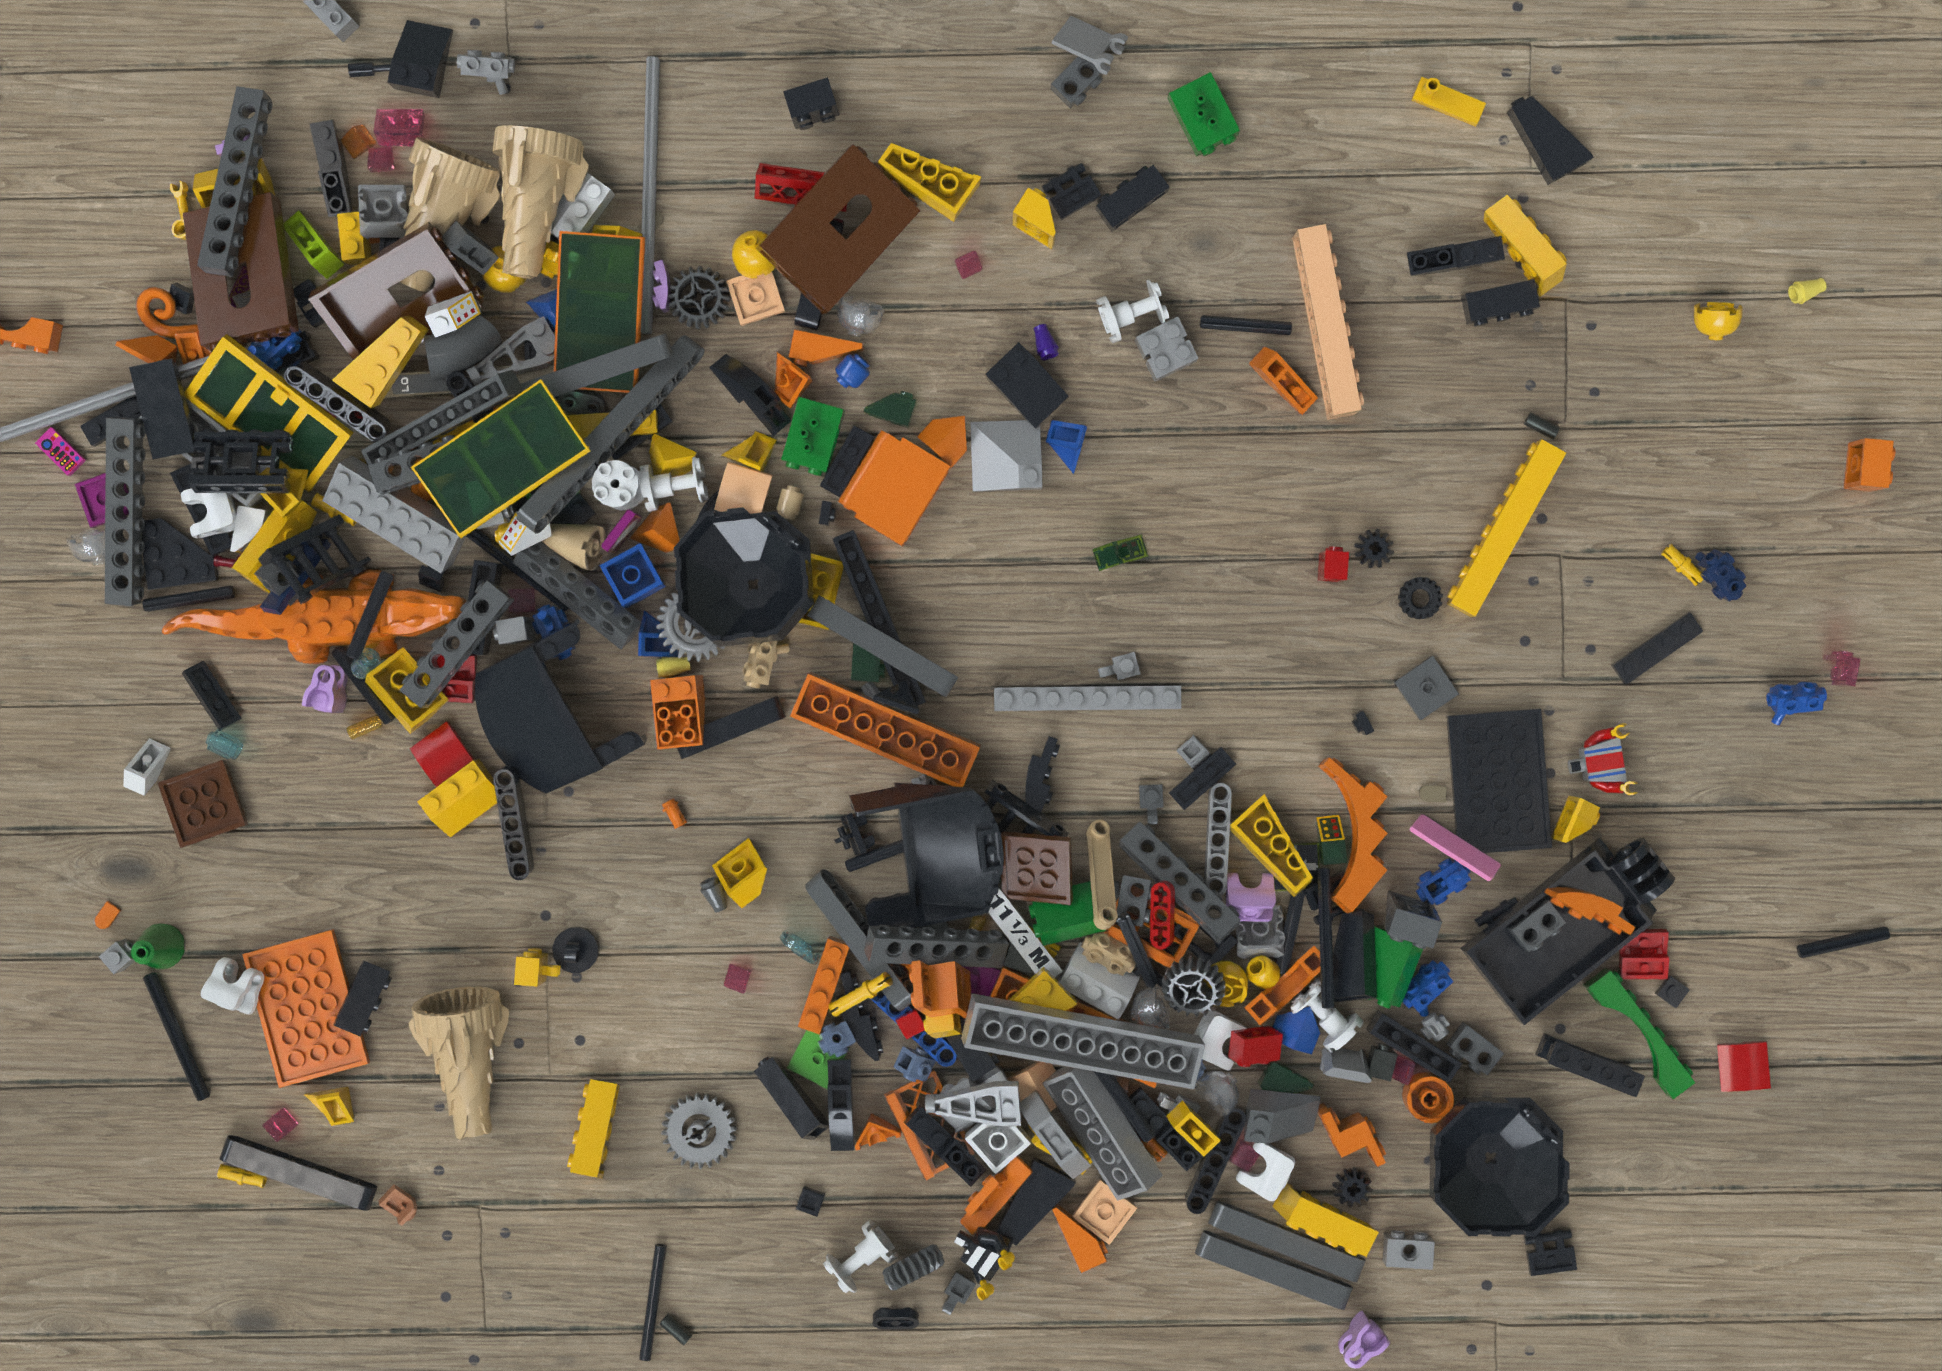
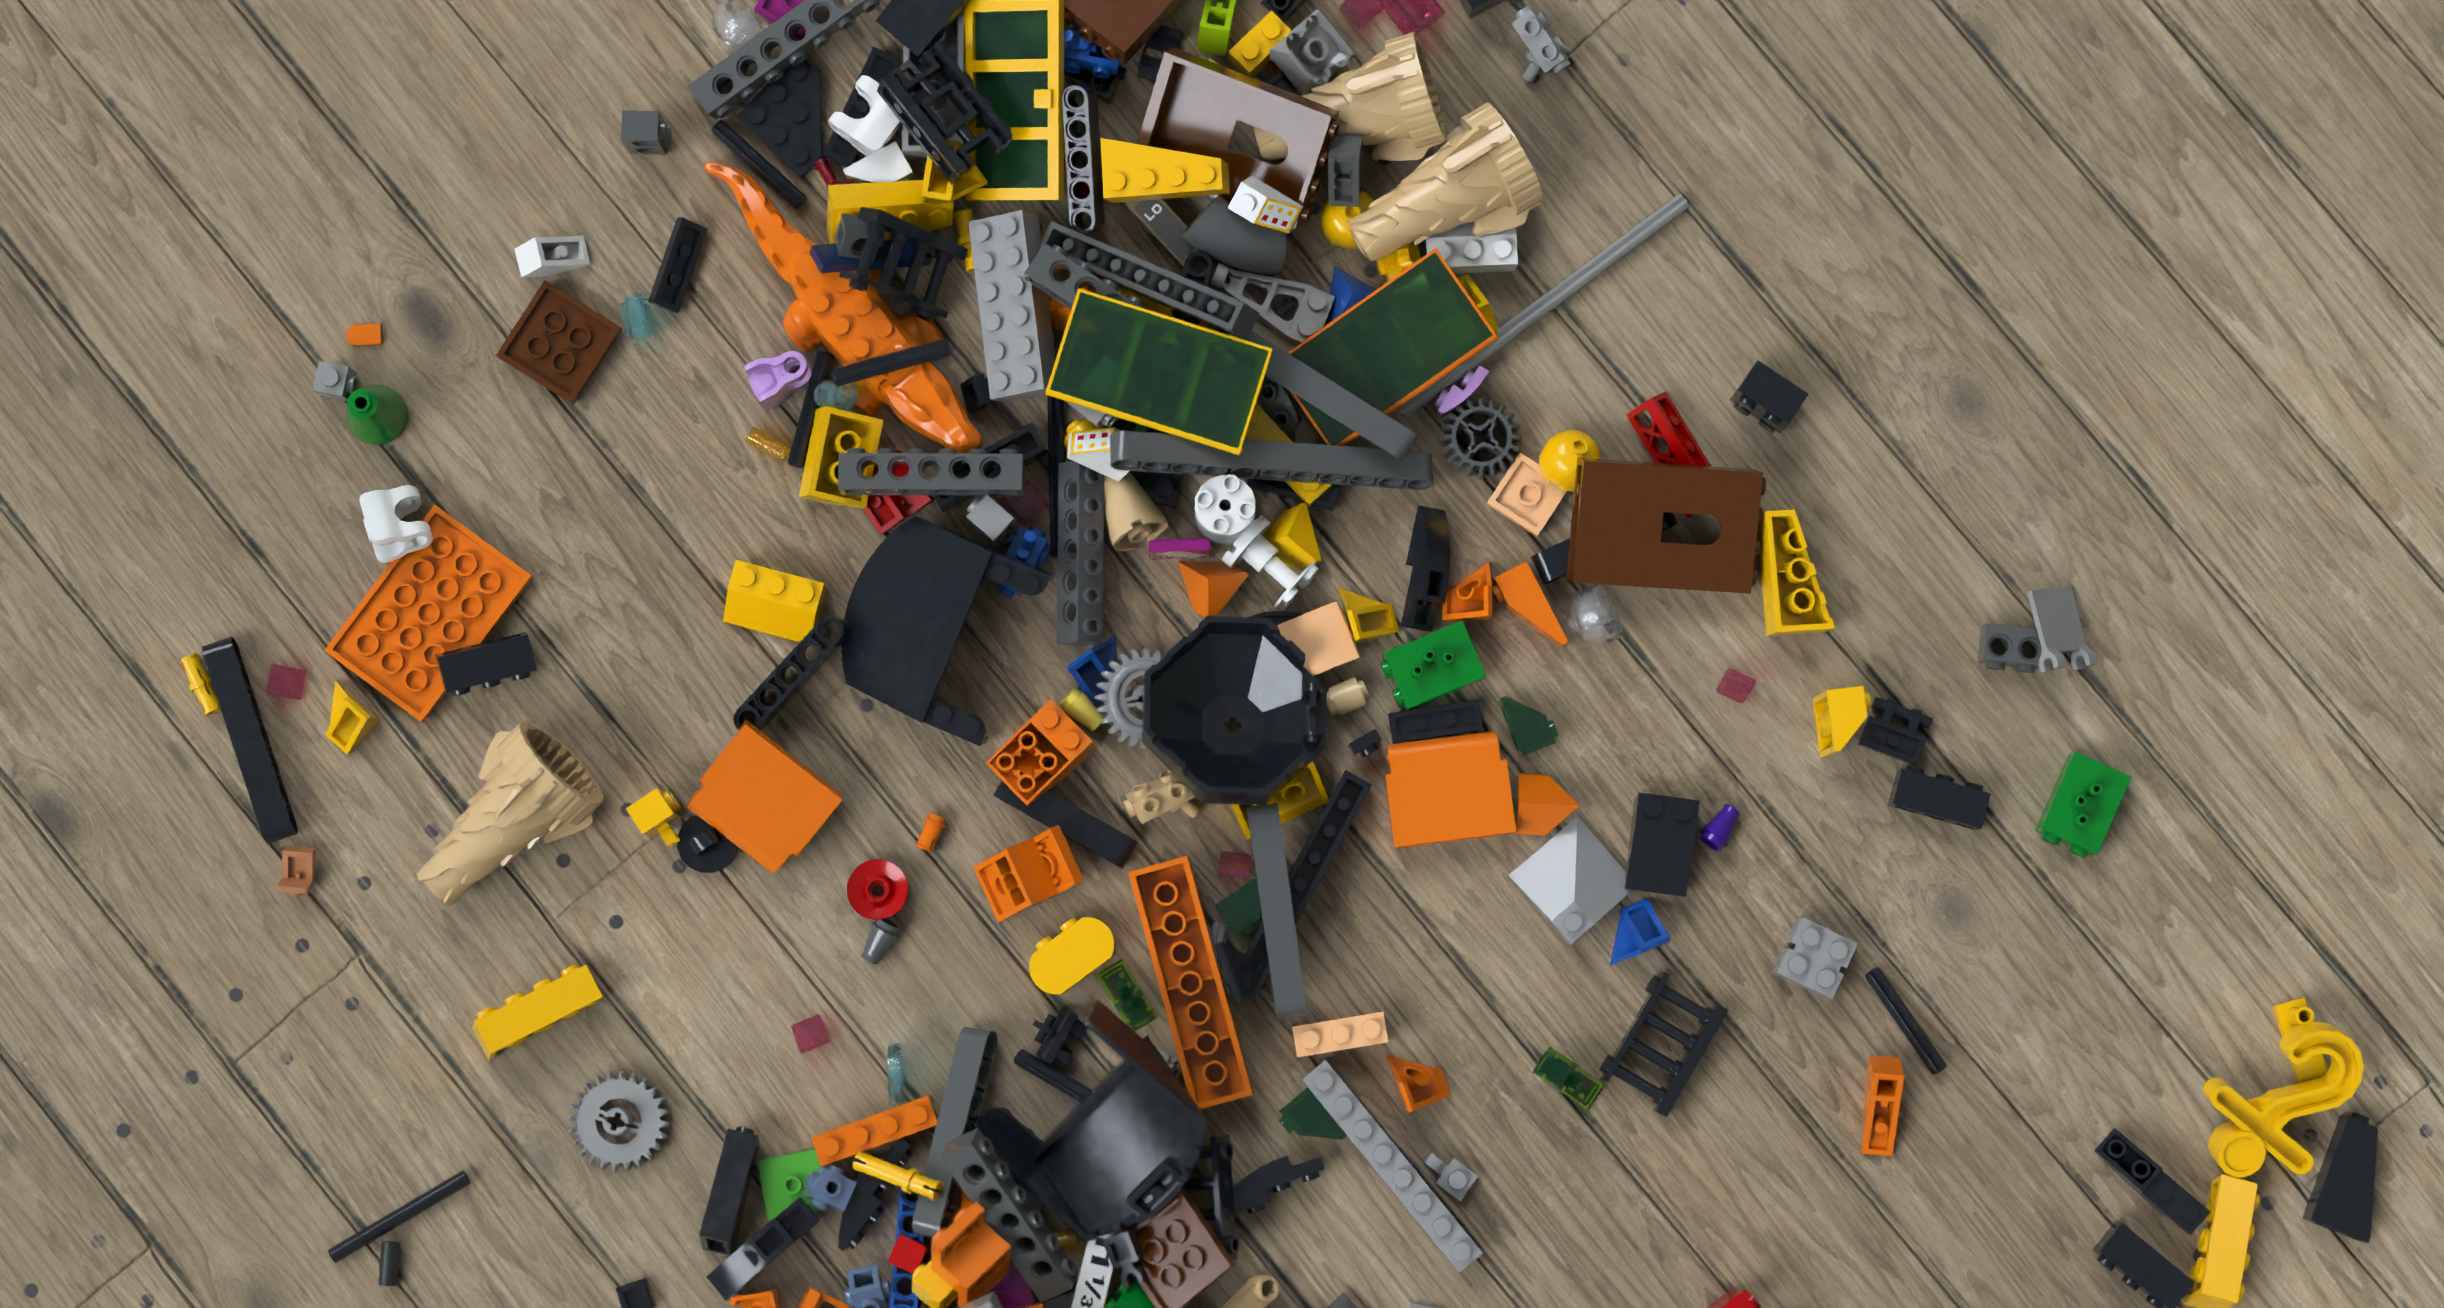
camera: 45 degrees right, 5 degrees down
black axle [143,972,210,1101] -> none
red slope [410,721,475,787] -> none
blue brick [599,543,666,609] -> none
yellow slope [712,838,767,908] -> none
blue head [835,353,870,388] -> none
white piece [1096,280,1169,343] -> none
light nougat brick [1292,224,1364,420] -> none
none -> dark grey brick [621,110,672,155]
none -> orange piece [686,720,843,874]
none -> red dish [847,859,908,920]
none -> orange bracket [973,825,1084,923]
none -> yellow brick [1029,917,1115,995]
none -> clear green slope [1096,959,1158,1031]
none -> black plate [1102,1228,1148,1288]
none -> clear pink slope [1218,851,1251,878]
none -> clear green slope [1278,1087,1346,1140]
none -> light nougat brick [1291,1012,1388,1057]
none -> orange slope [1385,1054,1451,1113]
none -> black fence [1599,972,1728,1117]
none -> yellow piece [2203,1022,2364,1178]

